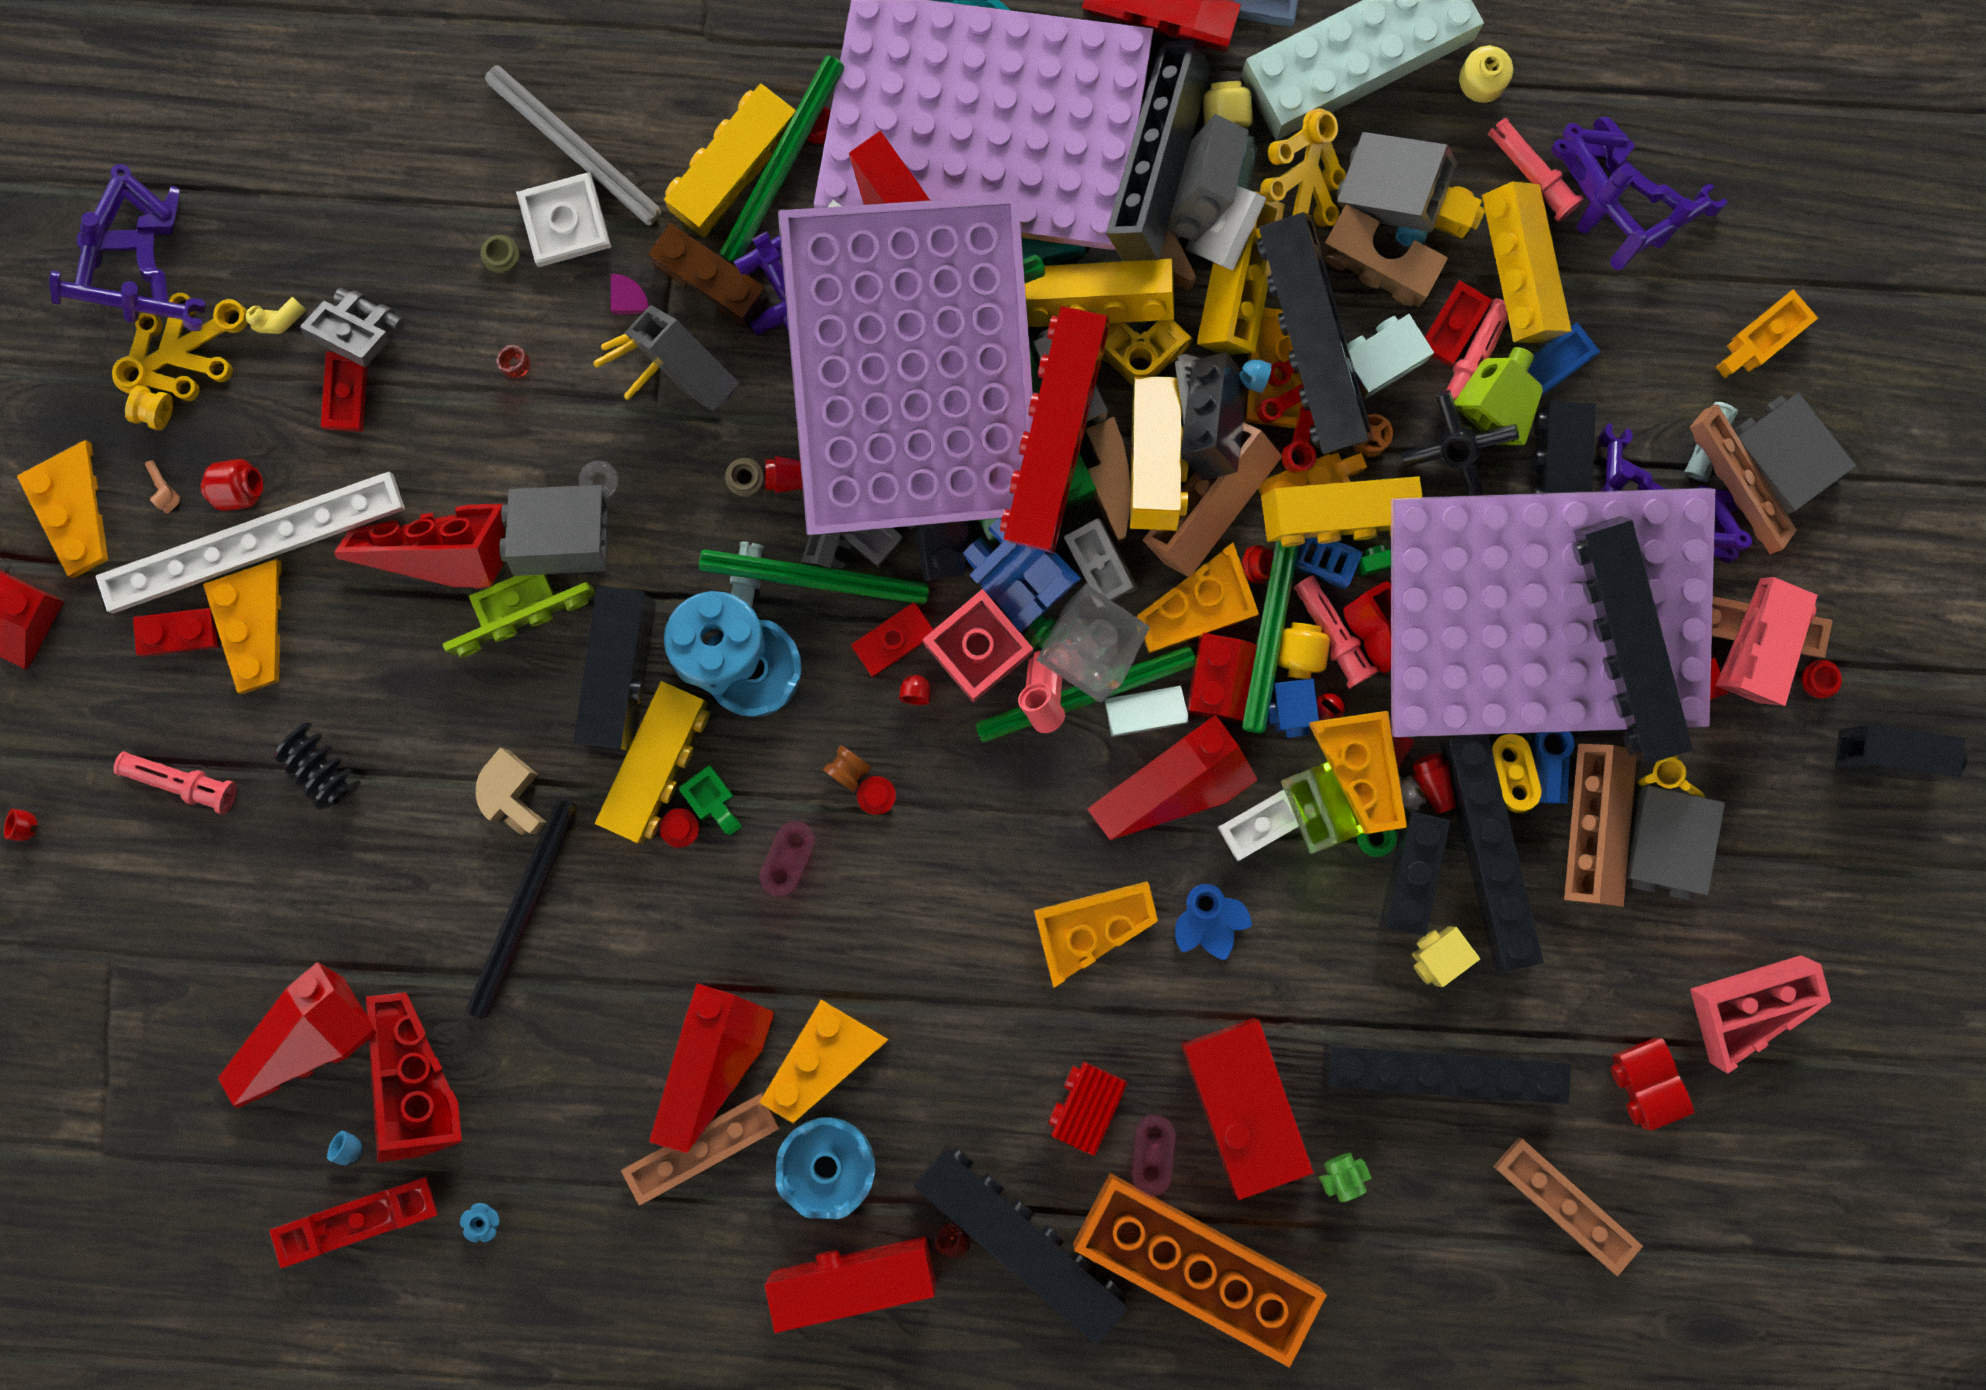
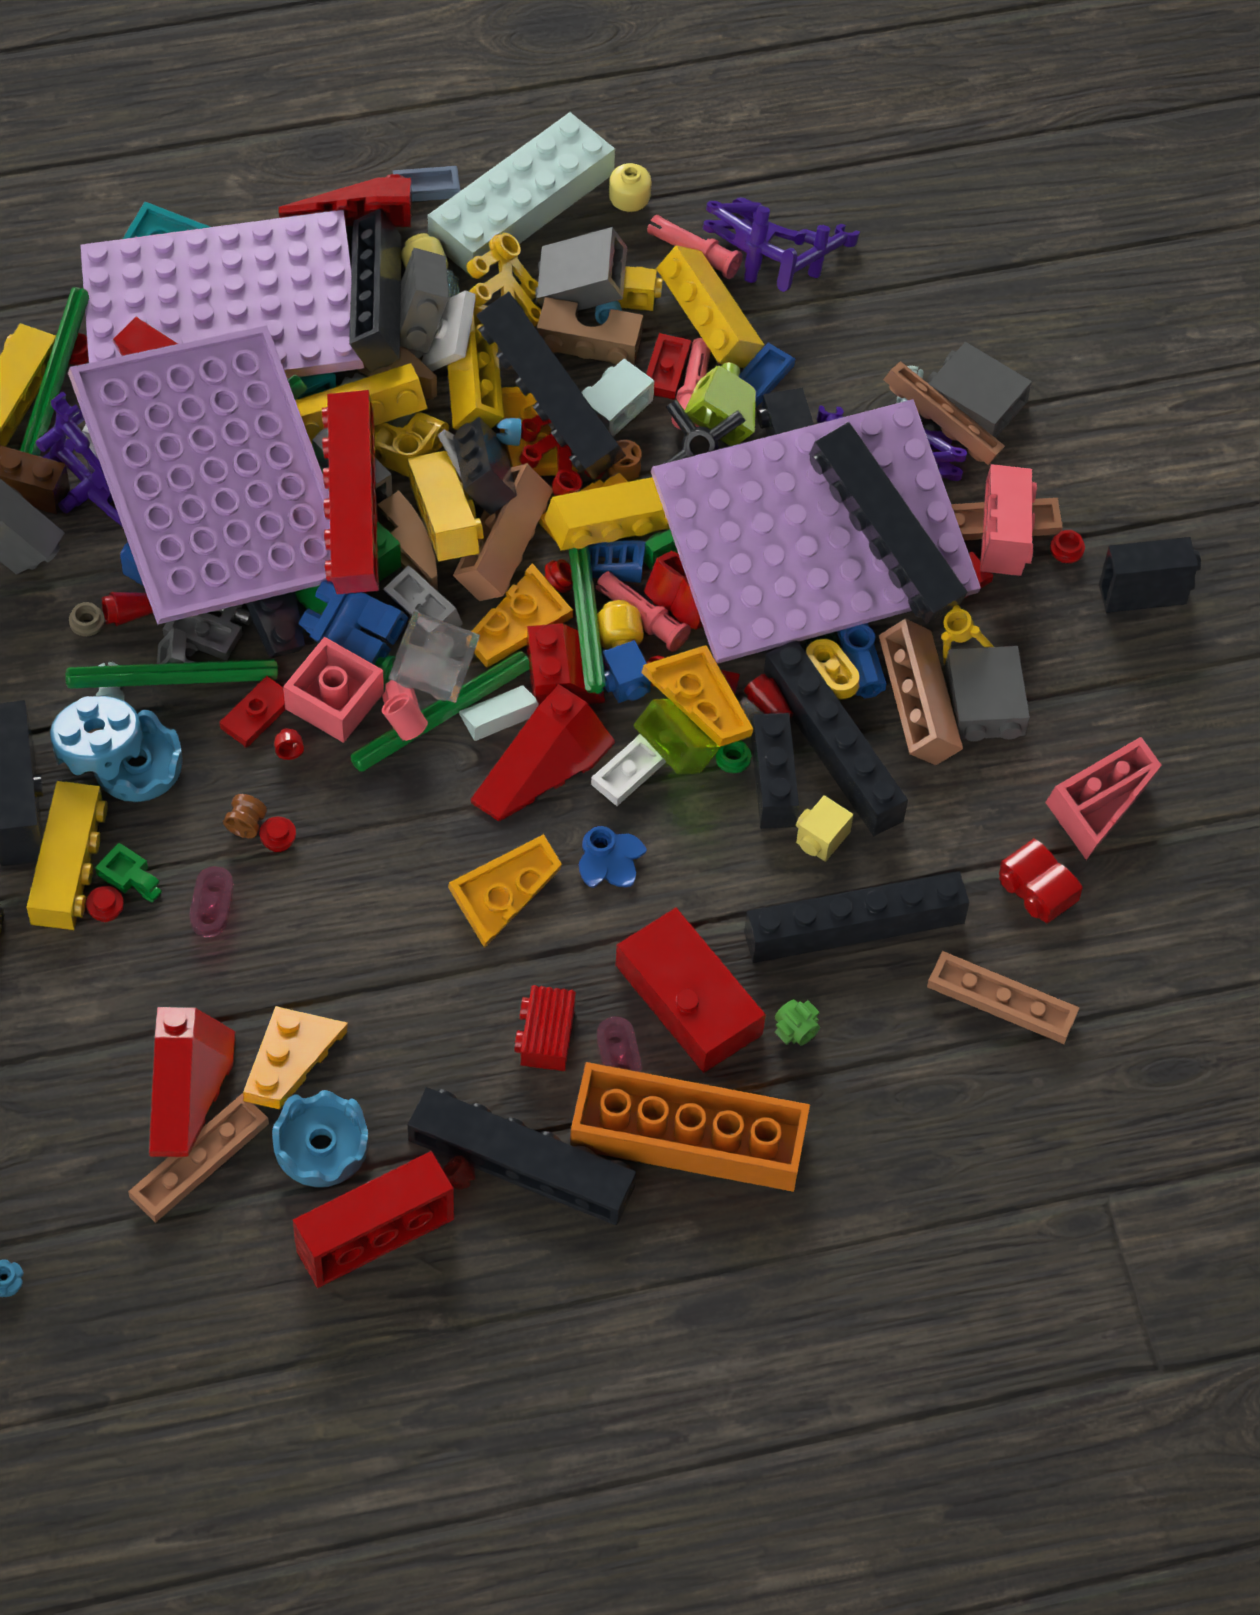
camera: 20 degrees left, 25 degrees down
light orange hinge [1715,289,1818,379] -> none

